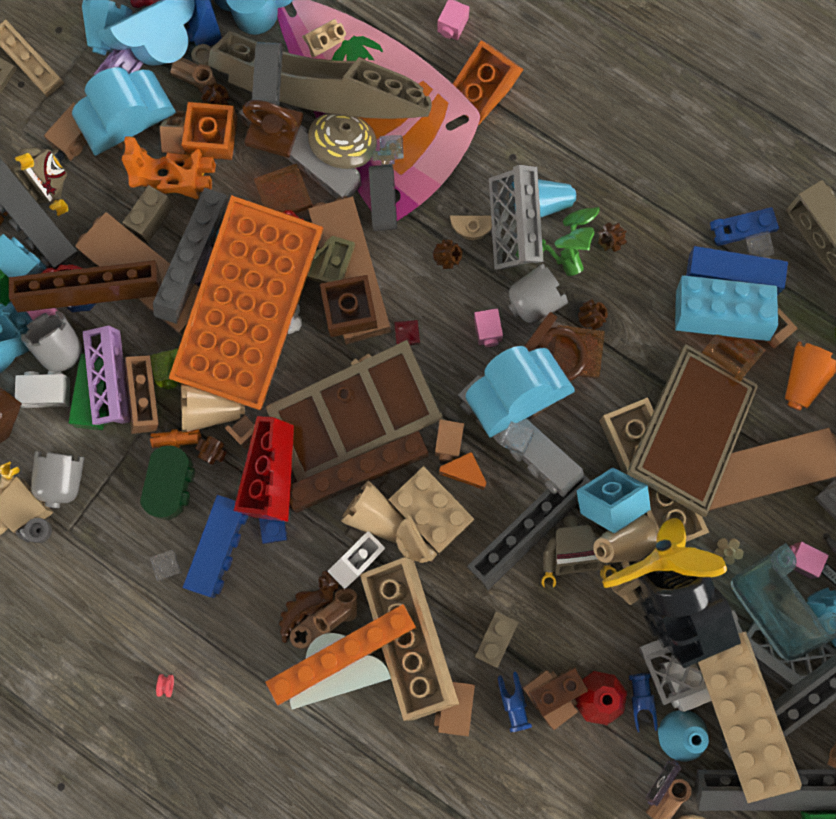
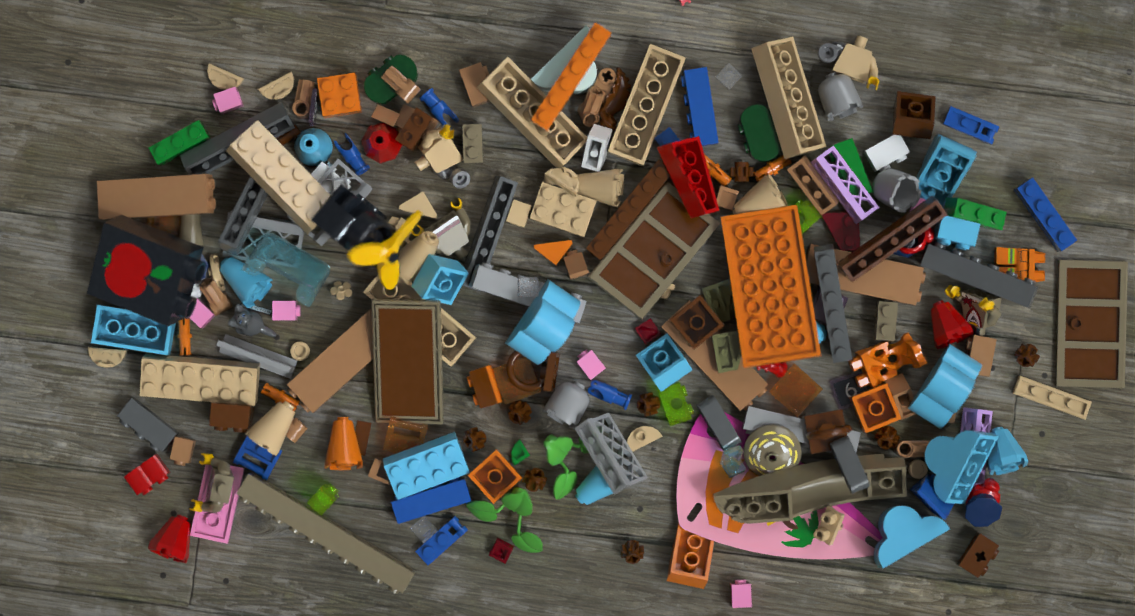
camera: 150 degrees right, 10 degrees up
none -> reddish brown pin [276,125,301,146]
none -> tan tile [290,342,310,361]
none -> orange brick [317,73,362,118]
none -> reddish brown sticker [355,420,371,456]
none -> dark green brick [364,55,418,105]
none -> light nougat sticker [372,104,400,127]
none -> medium nougat piece [381,66,421,104]
none -> tan slope [399,192,438,219]
none -> tan torso [414,124,470,189]
none -> reddish brown gear [463,427,486,452]
none -> bright green plant [466,487,543,553]
none -> orange slope [467,365,503,409]
none -> orange brick [468,449,522,504]
none -> dark red tile [489,537,514,564]
none -> tan panel [506,200,532,228]
none -> green tile [511,439,530,465]
none -> blue piece [588,380,632,410]
none -> tan brick [607,44,686,167]
none -> reddish brown gear [621,540,644,564]
none -> medium azure brick [636,334,693,392]
none -> clear neon green brick [657,382,694,426]
none -> olive wing [702,279,734,322]
none -> orange pin [704,153,732,187]
none -> tan brick [751,37,826,159]
none -> dark red wing [821,212,860,251]
none -> piece [829,370,868,410]
none -> red cone [931,300,973,350]
none -> reddish brown gear [1014,344,1040,367]

